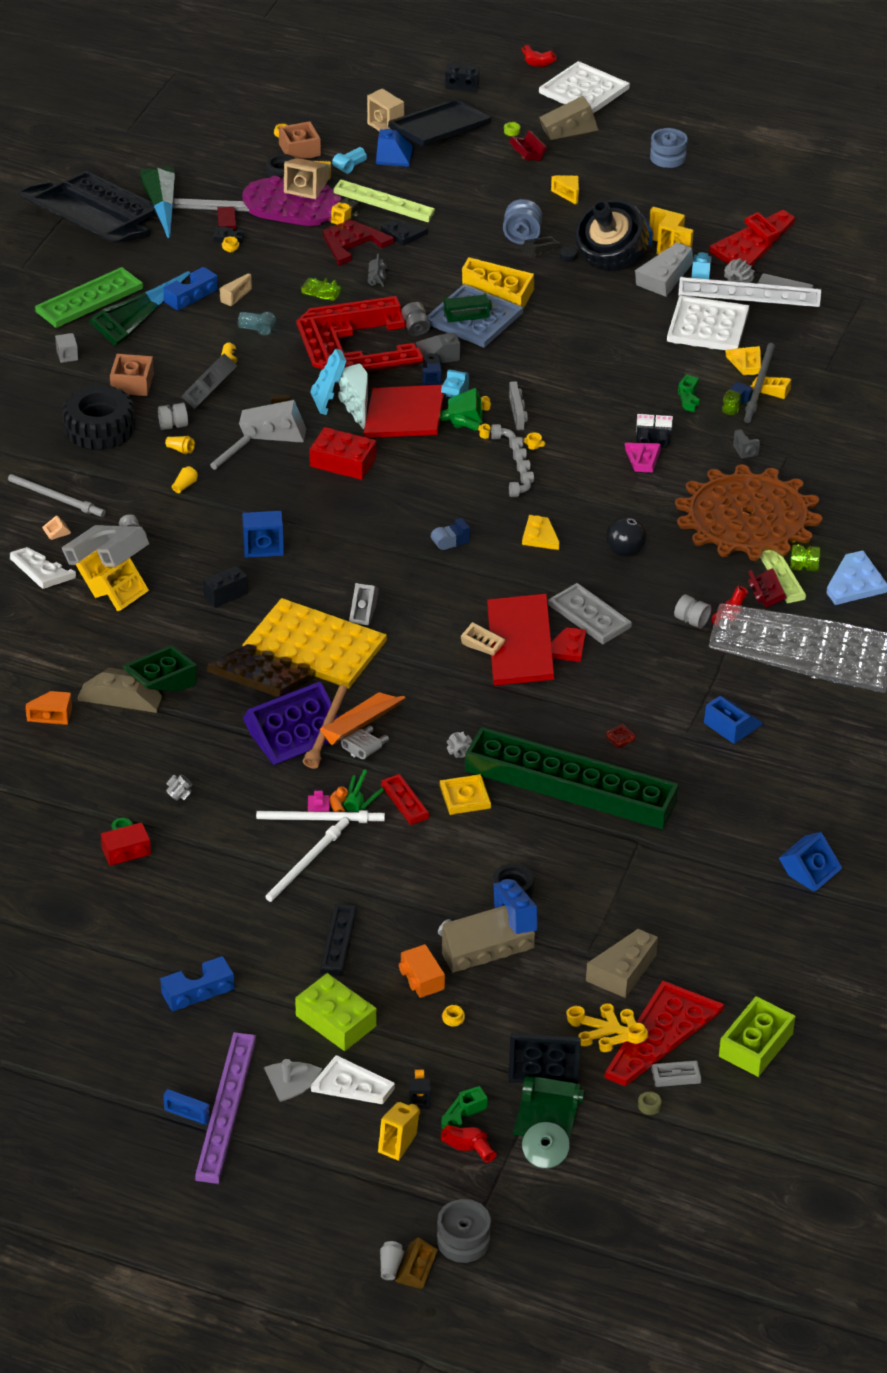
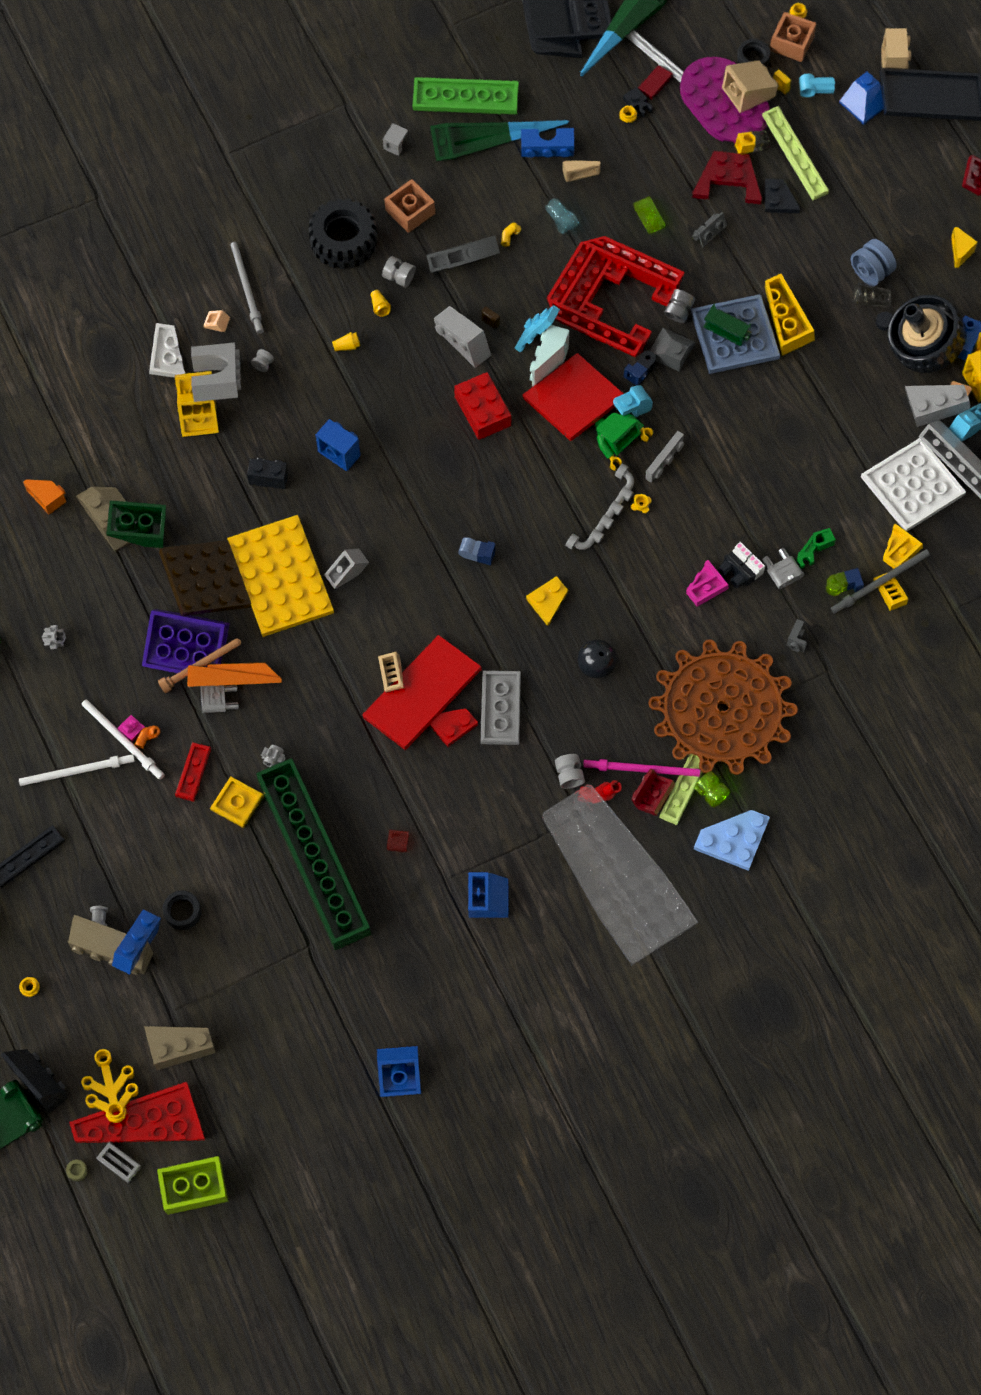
camera: 45 degrees right, 25 degrees up
light grey bar [210,435,251,470] -> none
green plant [343,769,384,812] -> none
orange brick [399,944,445,998] -> none
none -> dark pink bar [584,759,700,777]
none -> light grey piece [763,548,804,589]

